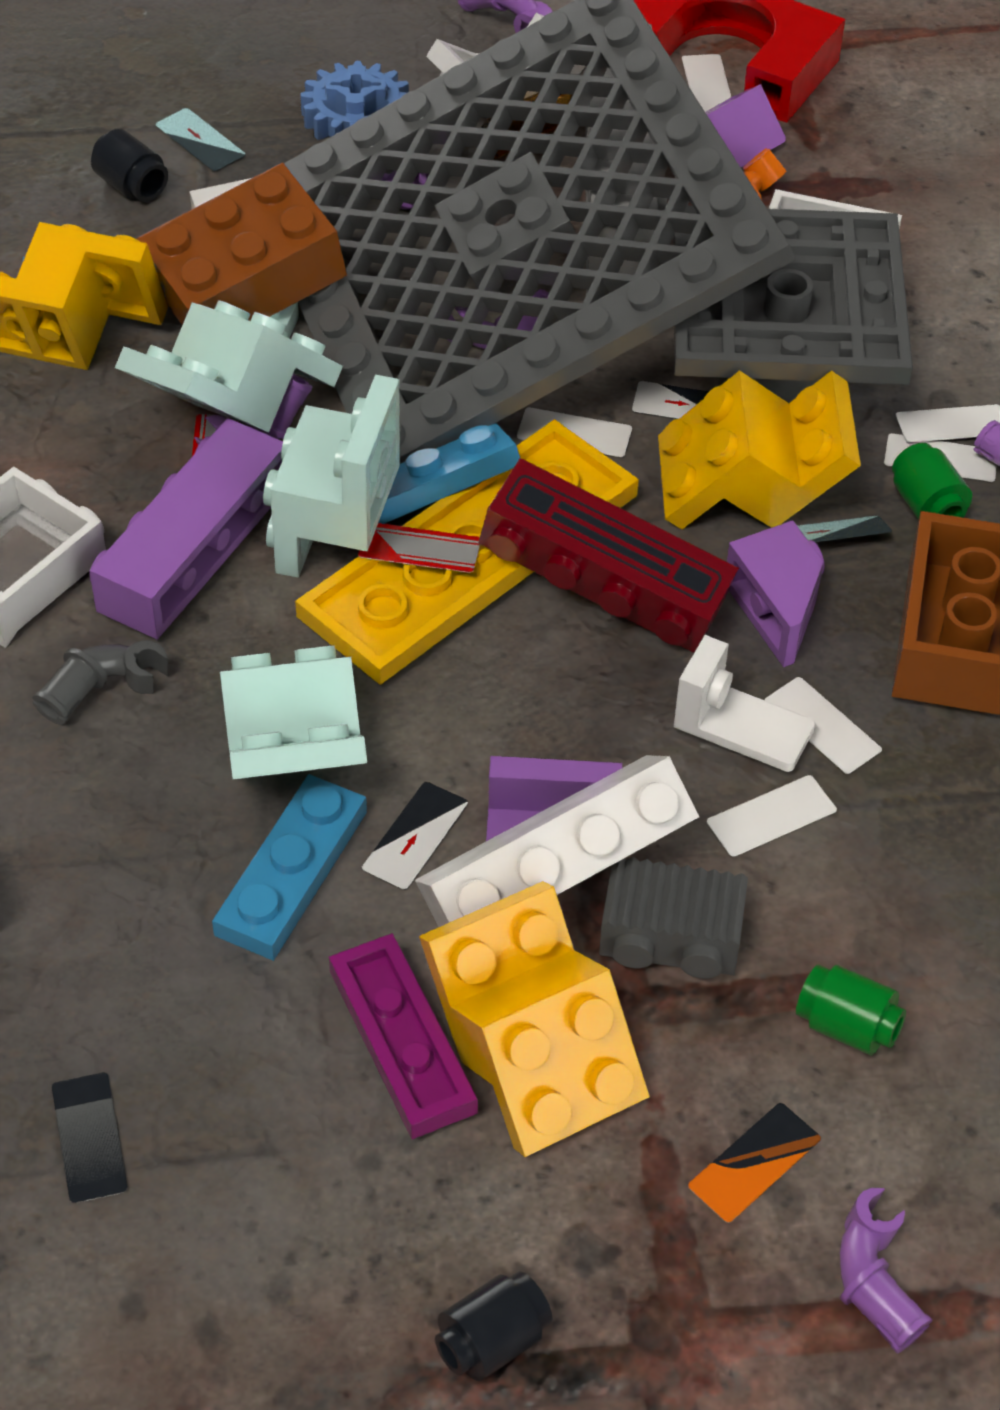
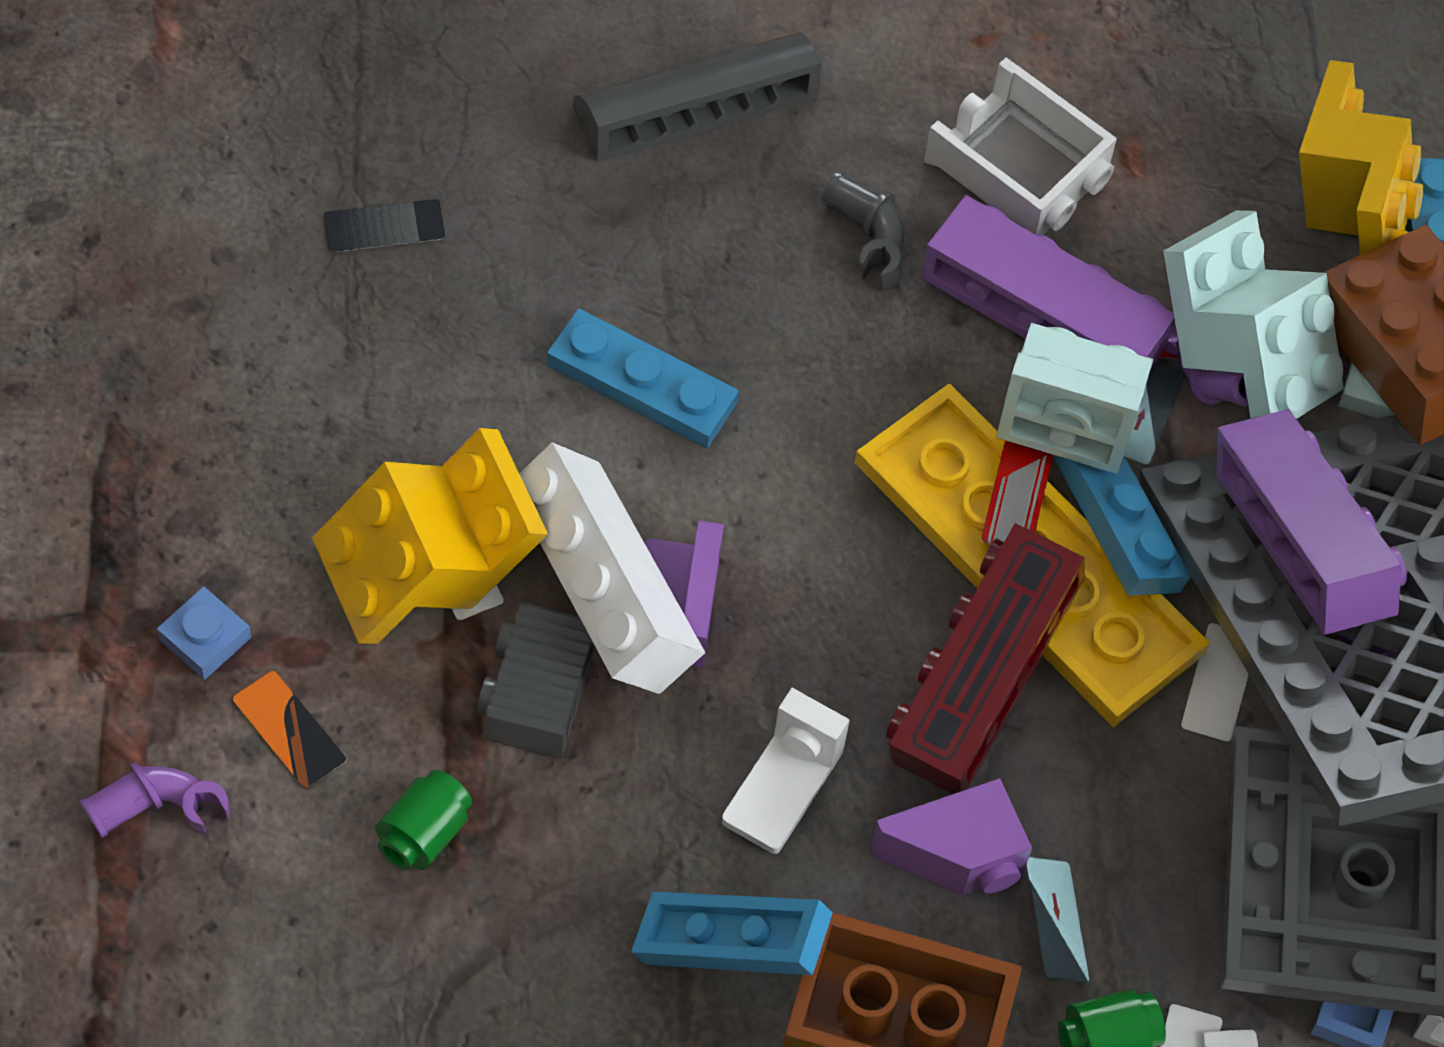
camera: 90 degrees right, 10 degrees up
light aqua bracket [220,645,367,779] -> none
magenta plate [329,933,478,1139] -> none
sticker [362,782,468,890] -> none
black brick [435,1271,553,1381] -> none
yellow bracket [658,370,861,529] -> none
white sticker [707,775,837,857] -> none
white sticker [765,677,882,774] -> none
none -> medium blue plate [157,587,252,680]
none -> dark azure plate [631,892,833,975]
none -> medium lavender brick [1217,409,1406,635]

